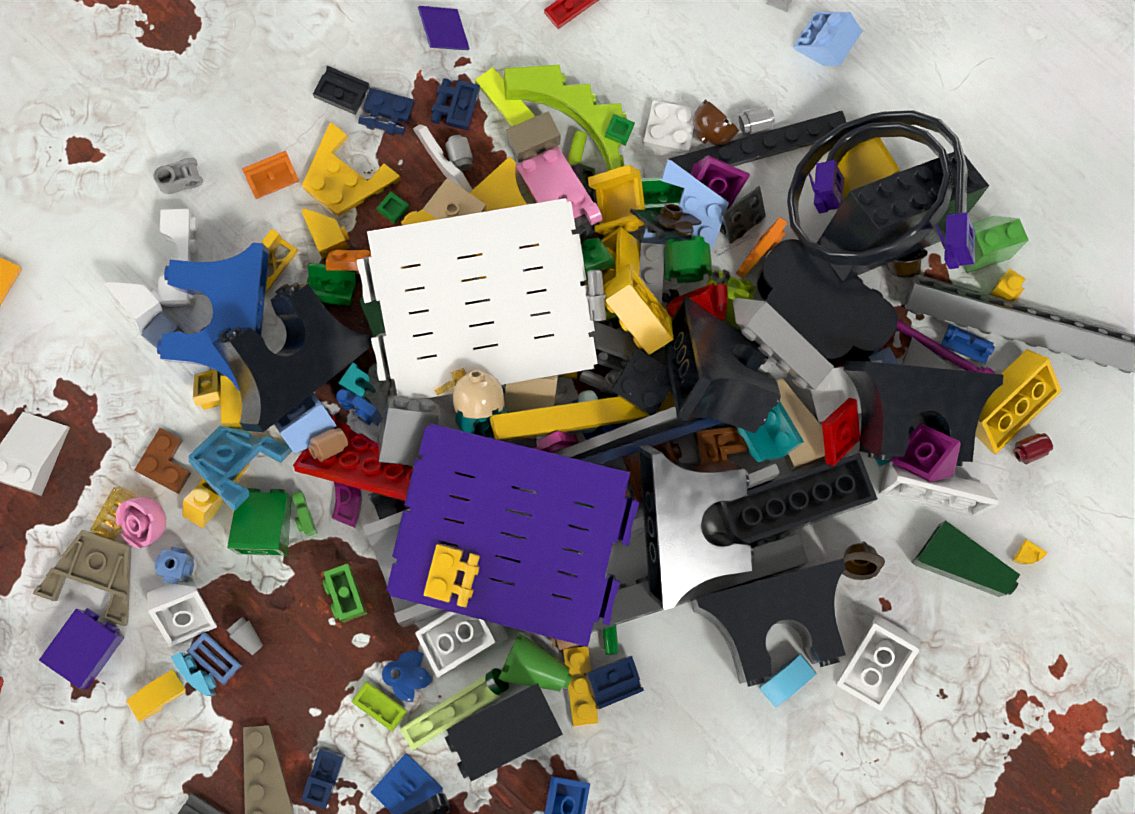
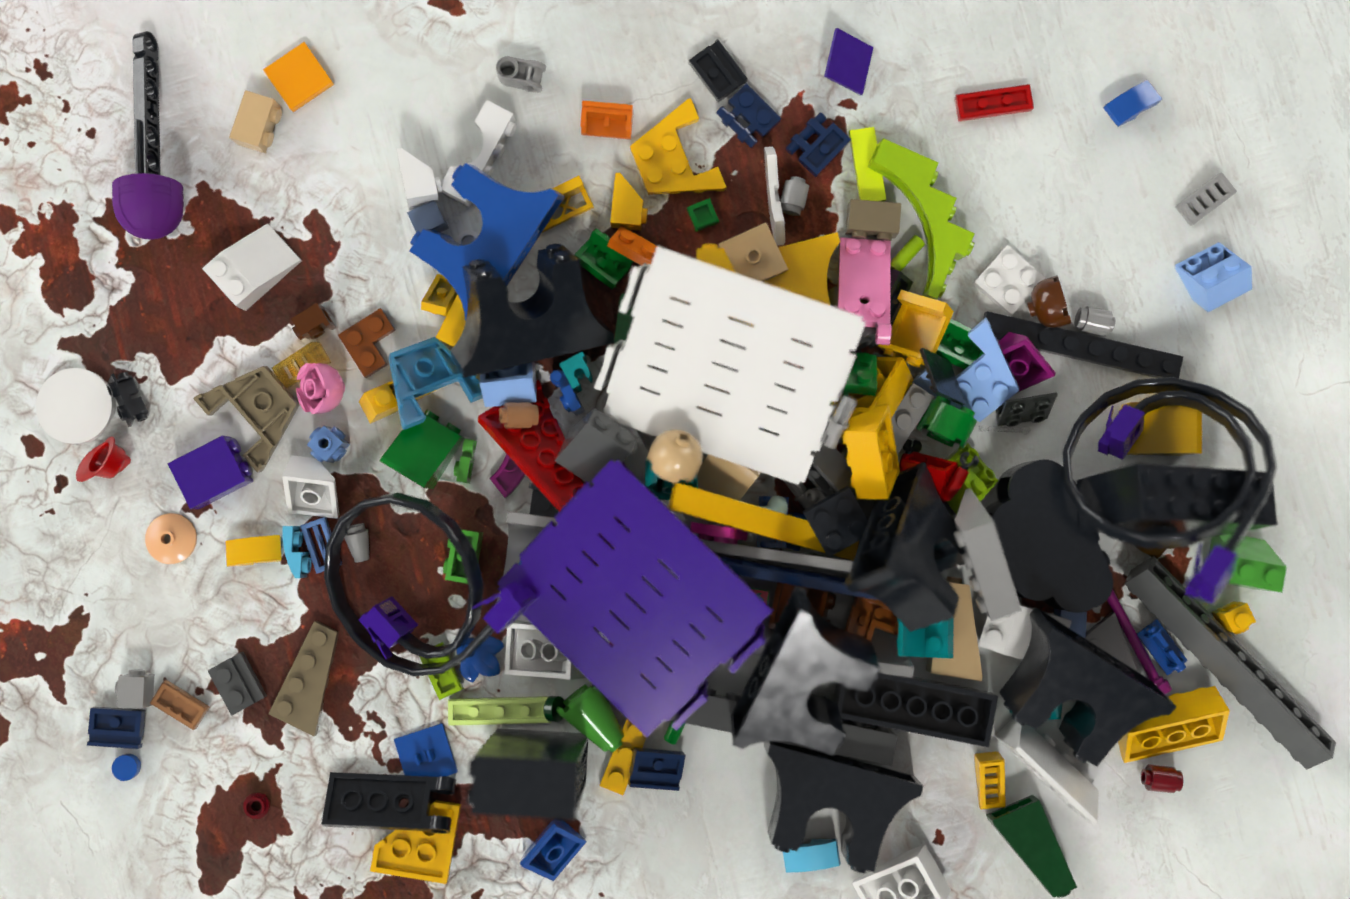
camera: 30 degrees right, 10 degrees up
dark blue slope [301,747,345,809] -> none
yellow plate [423,544,480,607] -> none
clear yellow hand [434,368,466,396] -> none
green tile [604,114,635,146] -> none
dark brown plate [657,203,702,236] -> none
orange wing [735,217,788,279] -> none
red tile [822,397,860,466] -> none
dark brown piece [842,541,885,580] -> none
magenta slope [891,423,961,482] -> none
yellow tile [1012,539,1048,565] -> none
none -> light nougat dish [145,513,197,564]
none -> reddish brown brick [291,303,336,340]
none -> black piece [324,492,538,677]
none -> yellow slope [974,751,1006,809]

